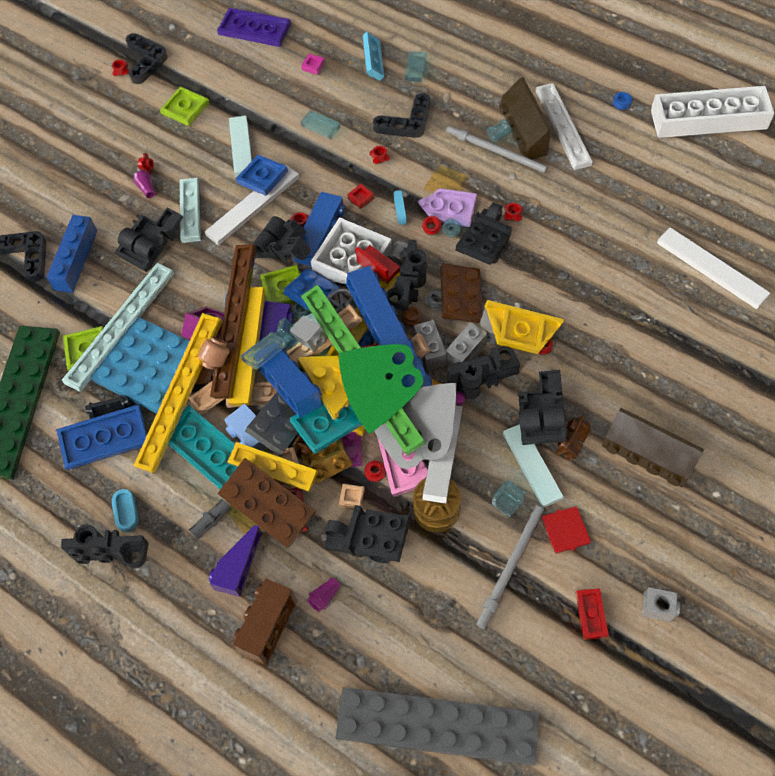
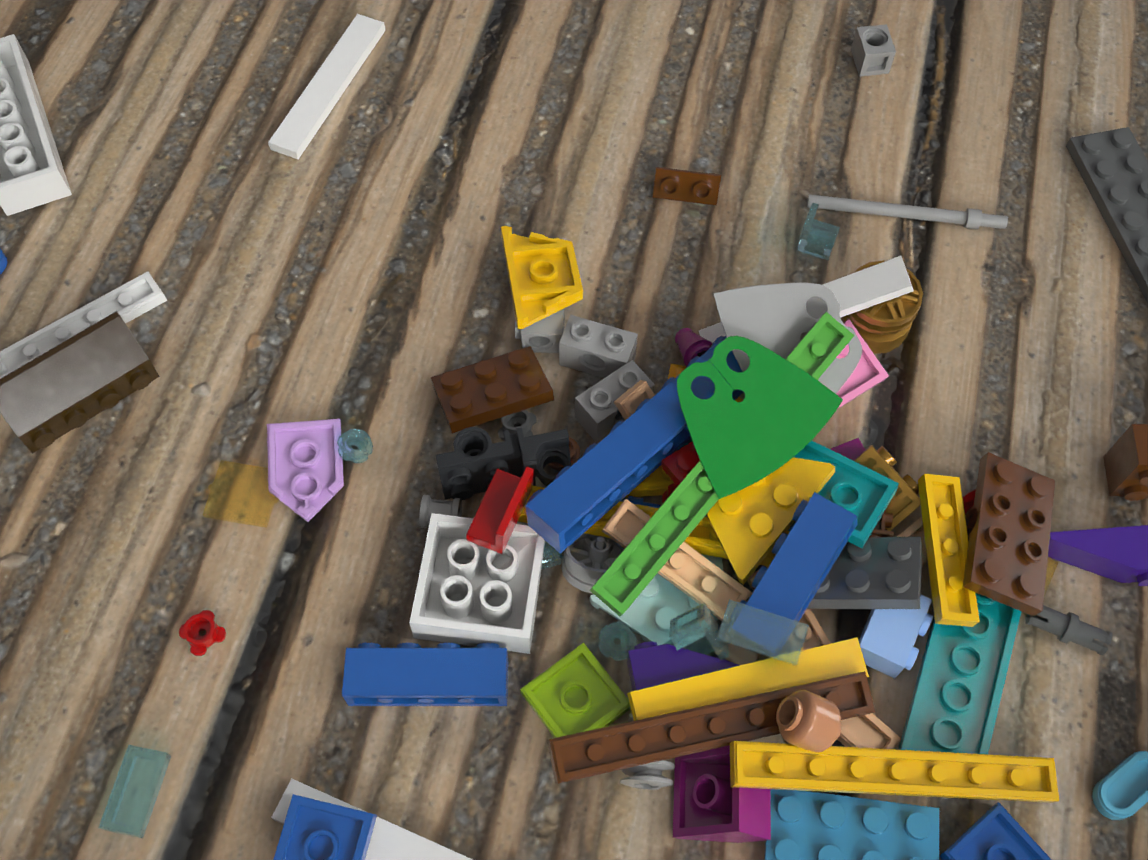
camera: 115 degrees left, 0 degrees up
black plate [252,216,311,262] -> none
blue plate [284,268,340,311] -> none
red plate [290,212,309,228] -> none
light grey brick [290,315,327,352] -> none
magenta cone [307,577,341,612] -> none
black plate [324,505,411,564] -> none
light nougat tile [339,484,365,509] -> none
red plate [347,184,374,209] -> none
red plate [364,460,386,482] -> none
black beam [373,93,430,138] -> none
medium azure tile [394,190,406,225] -> none
red plate [422,216,442,235] -> none
light grey bar [446,126,548,173] -> none
black plate [447,347,520,399] -> none
black plate [455,202,512,265] -> none
clear light blue bush [487,119,511,143] -> none
red plate [503,203,523,222] -> none
light aqua tile [503,424,563,508] -> none
black plate [518,370,567,445] -> none
red piece [541,506,591,554] -> none
red plate [575,588,609,640] -> none
dark brown slope [602,408,704,488] -> none

